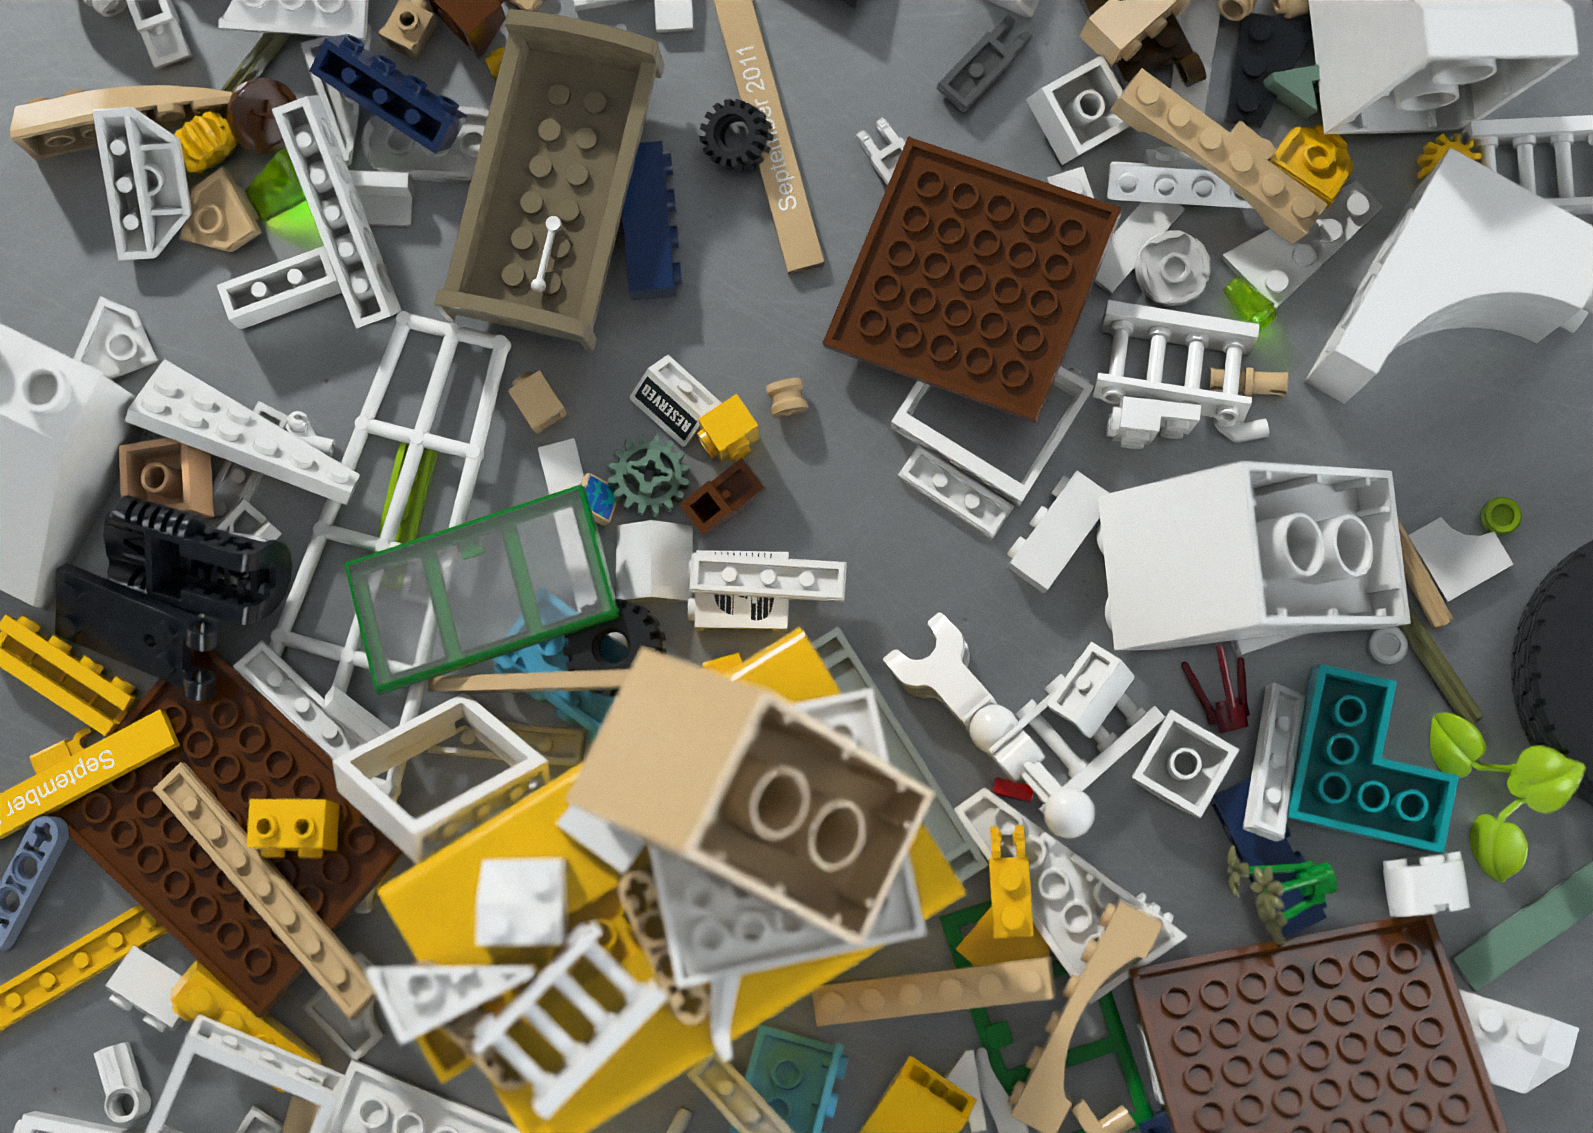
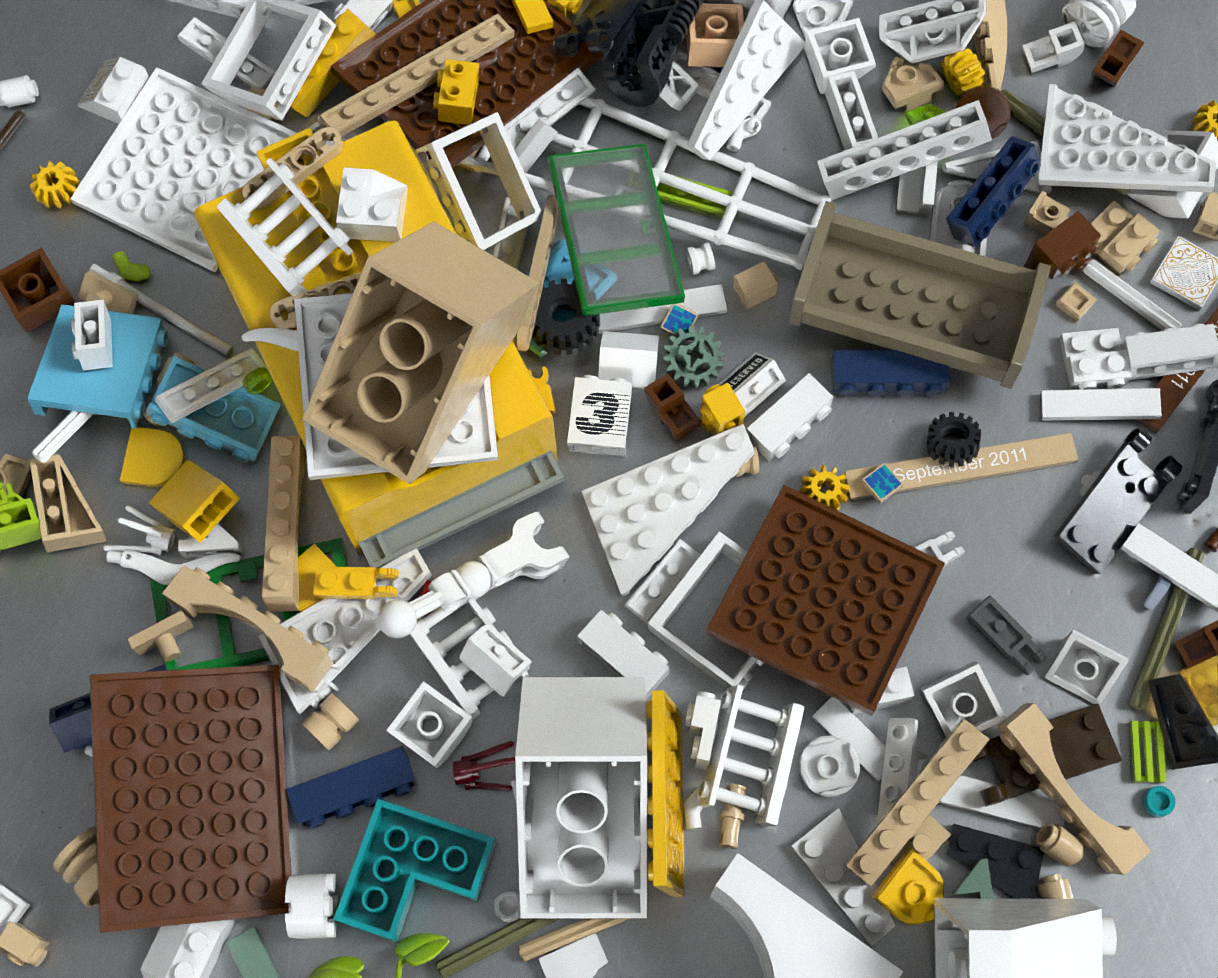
camera: 90 degrees right, 10 degrees down
white wing [365,966,536,1044] -> none
white hinge [531,216,562,293] -> none
white tile [689,553,847,602] -> none
clear neon green cone [1223,276,1278,332] -> none
plant [1227,845,1337,946] -> none
white tile [1243,682,1306,842] -> none
none -> clear neon green tile [242,367,272,394]
none -> tan wheel [301,693,360,751]
none -> white wing [582,424,755,596]
none -> yellow plate [646,690,685,897]
none -> white wheel [686,243,715,275]
none -> white brick [746,373,833,462]
none -> yellow gear [799,464,850,511]
none -> white slope [804,18,876,94]
none -> tile [861,462,904,504]

